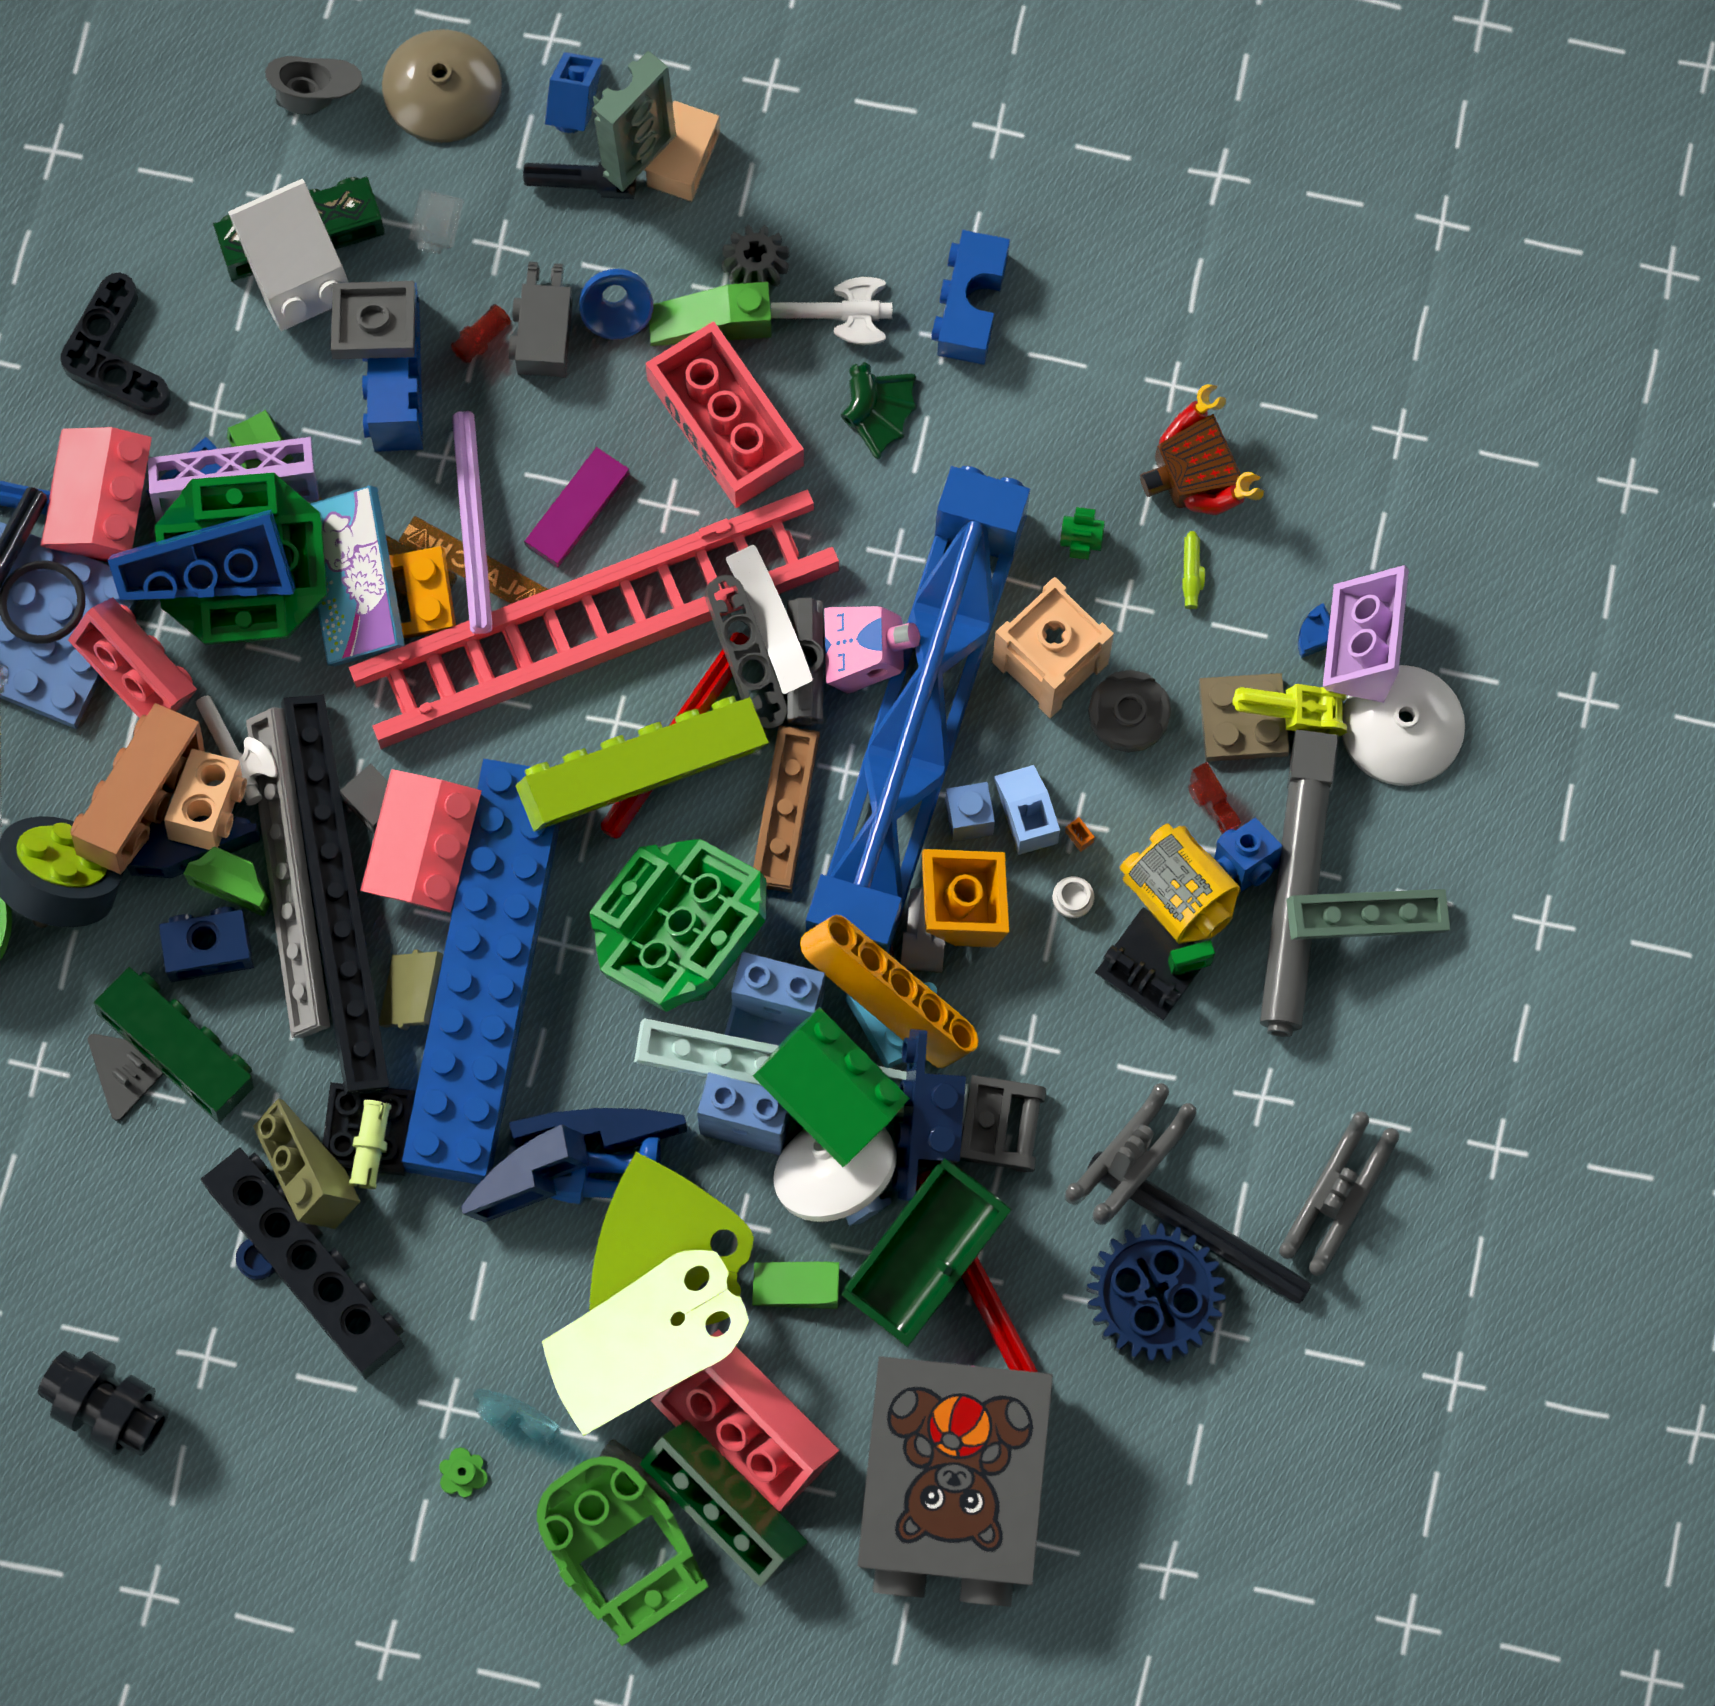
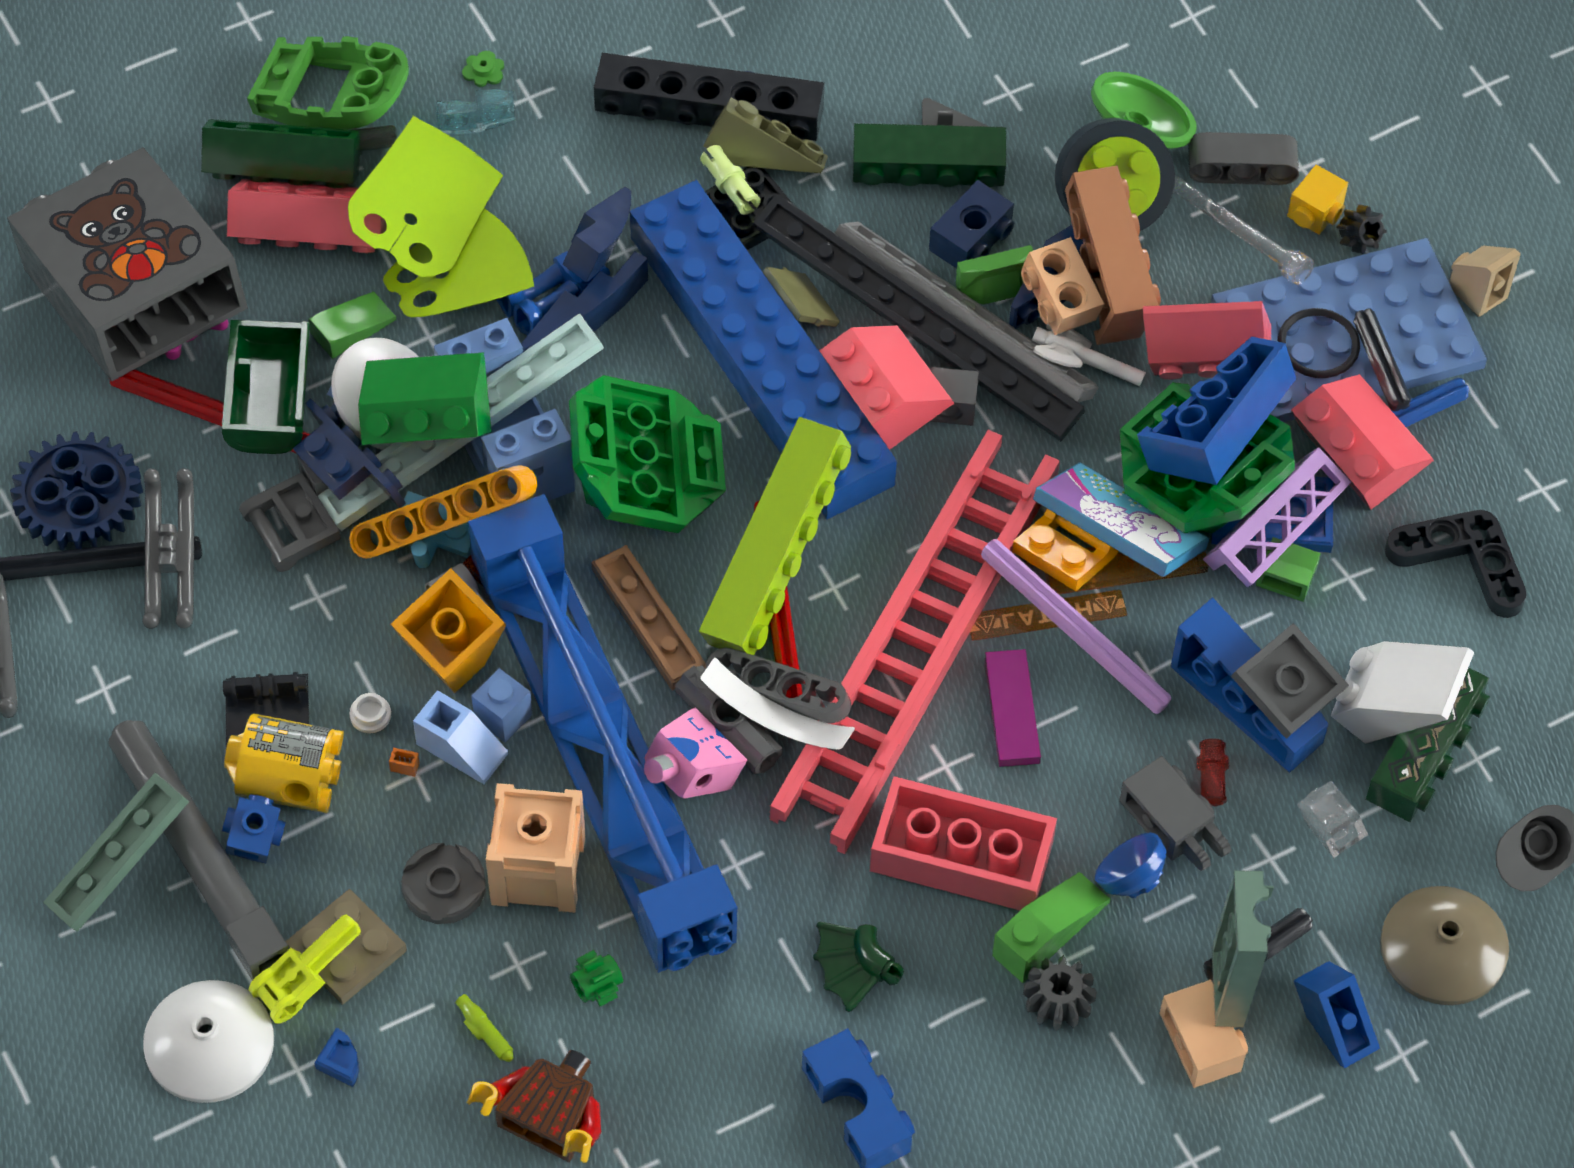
camera: 140 degrees right, 15 degrees down
white piece [771,277,892,345] -> none
green tile [1168,940,1215,976] -> none
clear red plate [1188,762,1241,834] -> none
lavender slope [1323,565,1409,703] -> none

